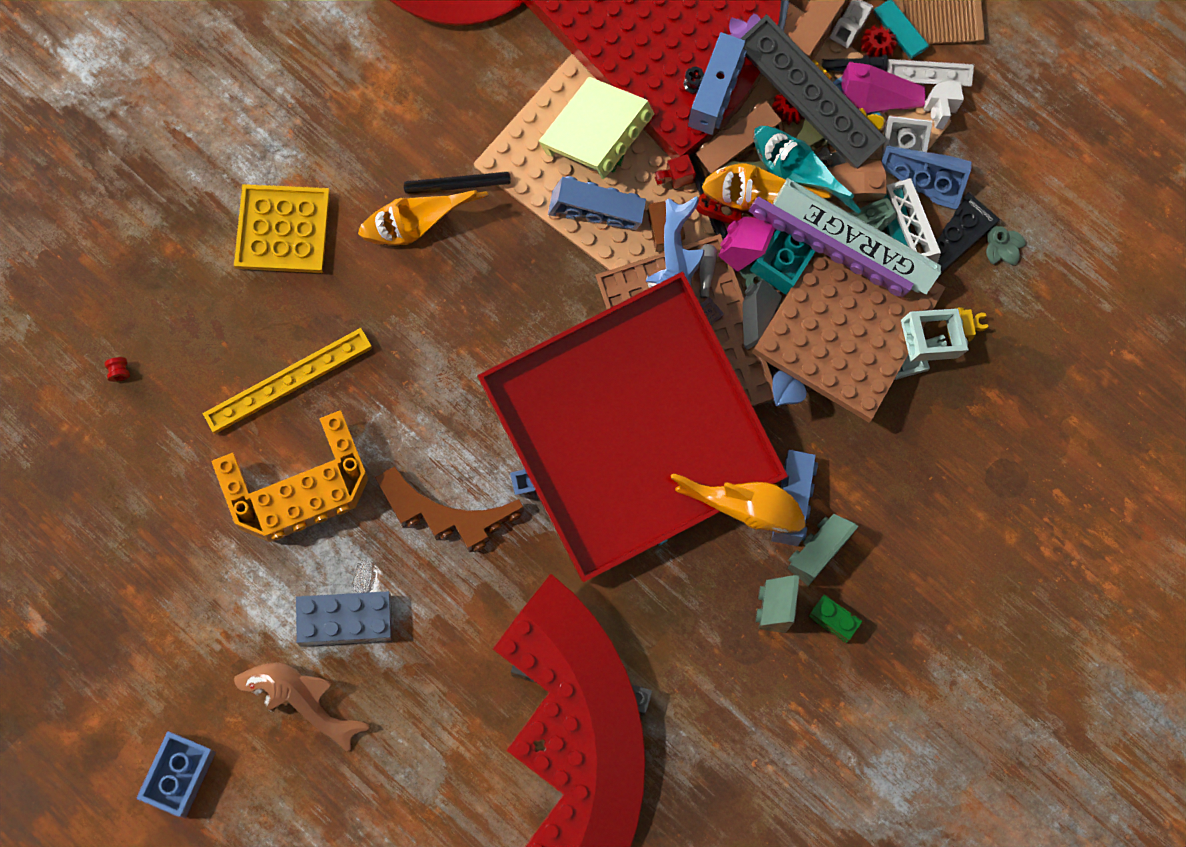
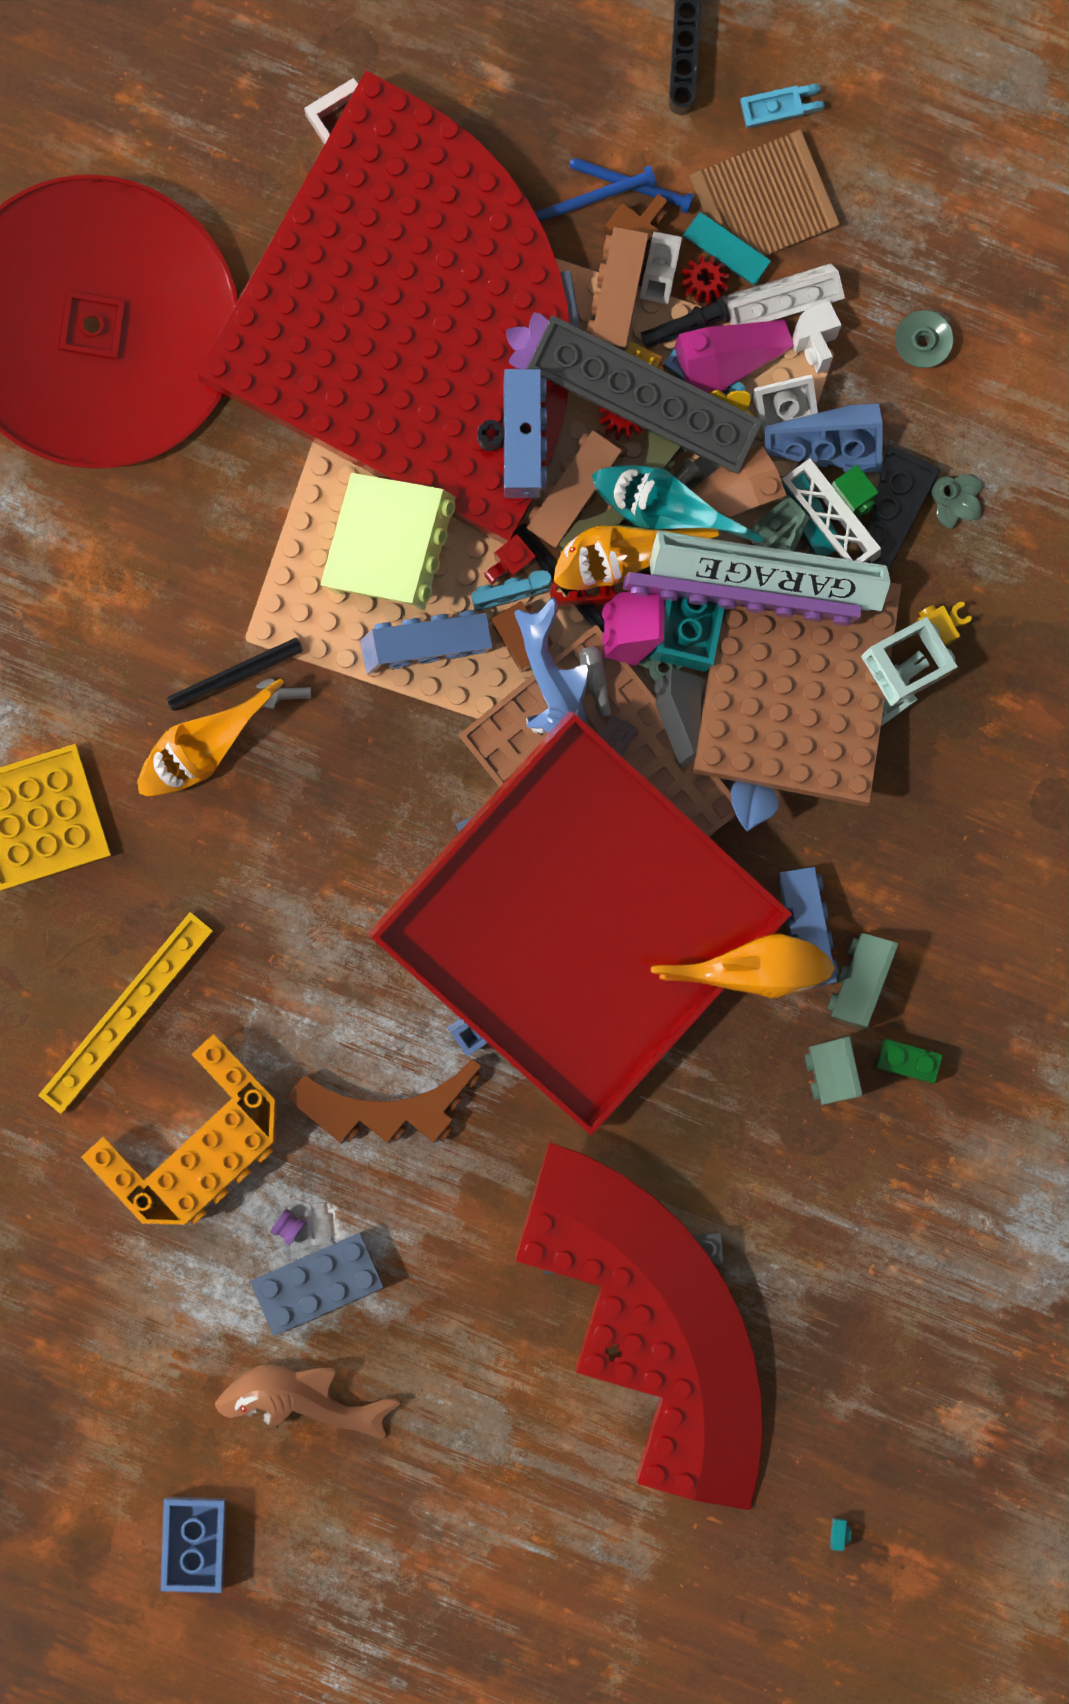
camera: 20 degrees left, 10 degrees up
none -> light grey bar [256,679,311,709]
none -> medium lavender wheel [270,1208,306,1246]
none -> medium azure hinge [471,570,552,611]
none -> green brick [832,464,878,519]
none -> sand green dish [895,310,953,368]

